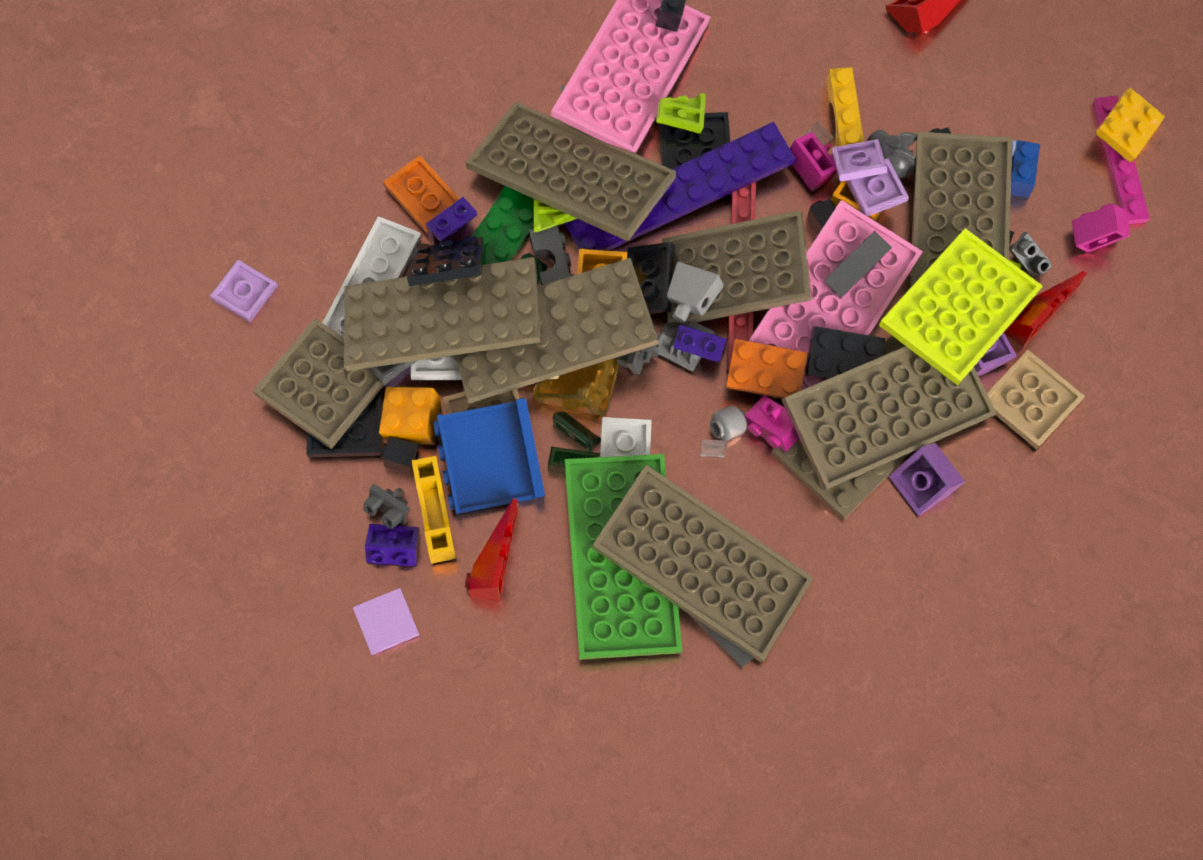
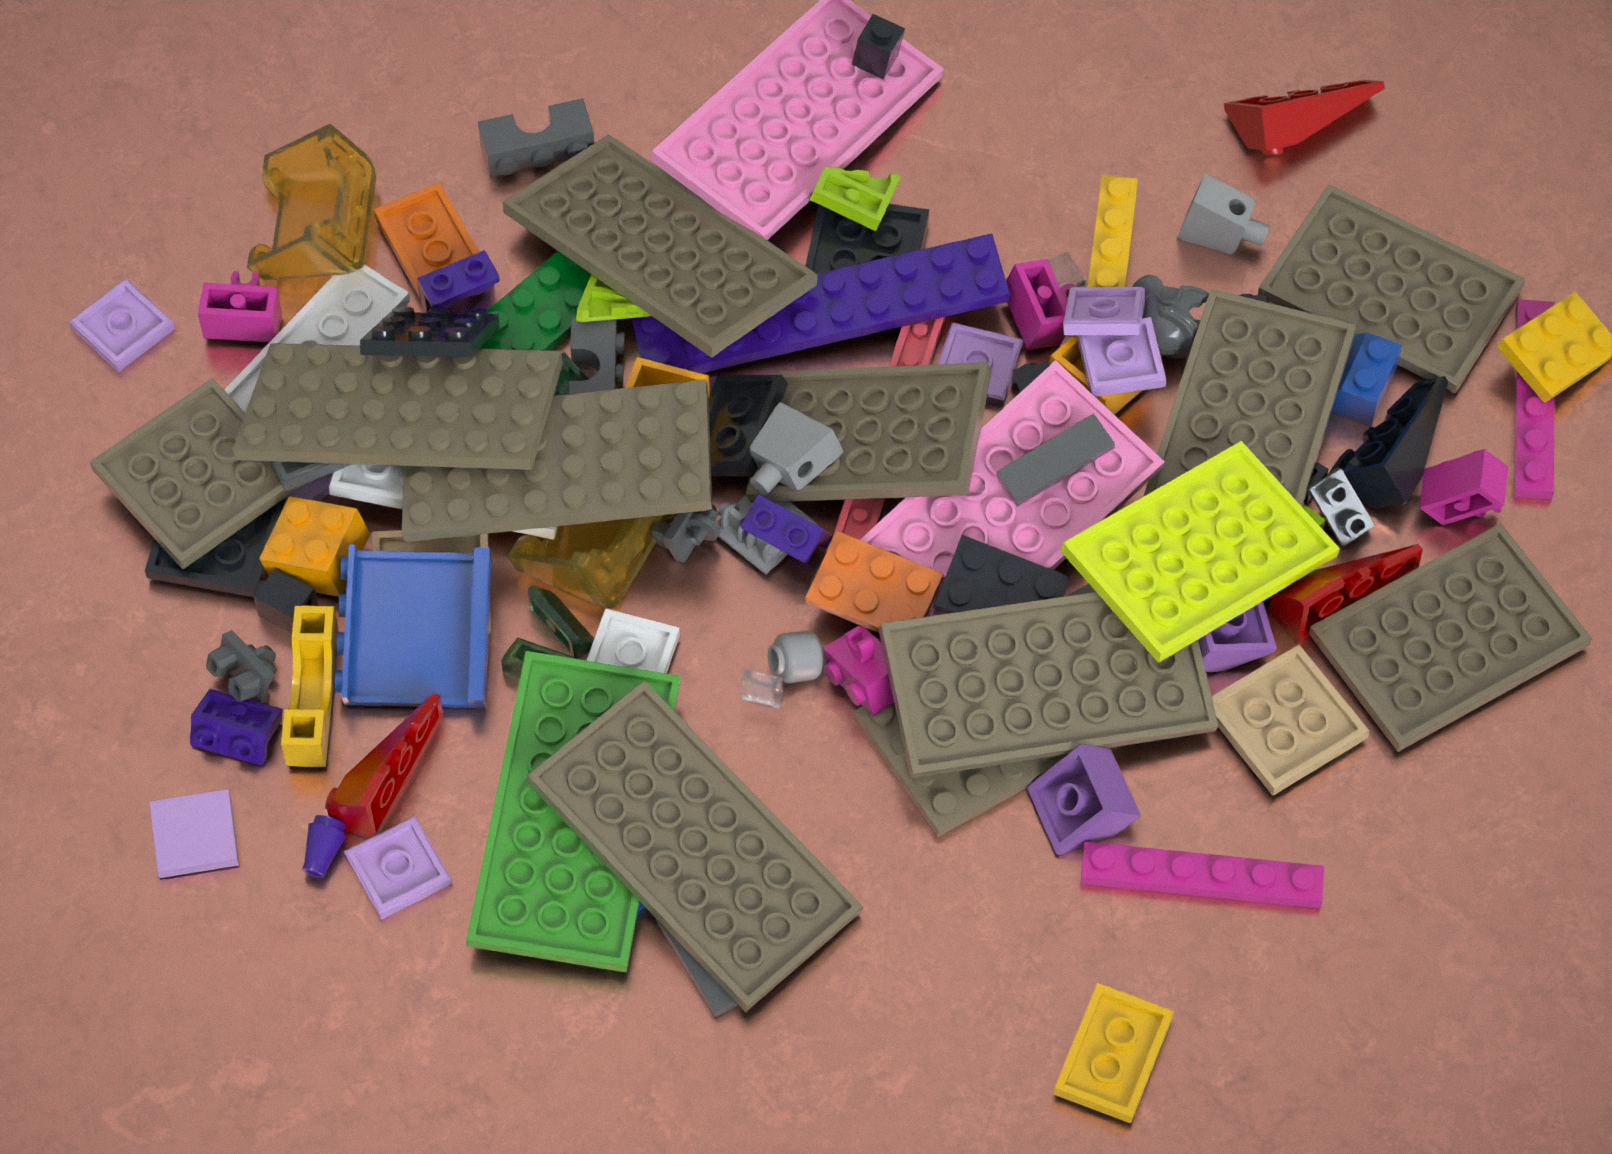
camera: 15 degrees right, 10 degrees down
none -> dark pink brick [198,271,282,342]
none -> clear yellow windscreen [247,124,376,280]
none -> dark purple cone [302,815,346,878]
none -> lavender tile [344,816,452,920]
none -> dark grey arch [478,98,595,177]
none -> lavender tile [938,322,1023,407]
none -> yellow plate [1053,983,1174,1123]
none -> dark pink plate [1080,841,1324,909]
none -> light grey torso [1177,173,1270,254]
none -> dark tan plate [1258,184,1525,393]
none -> dark tan plate [1309,523,1592,752]
none -> black wedge [1328,376,1448,509]

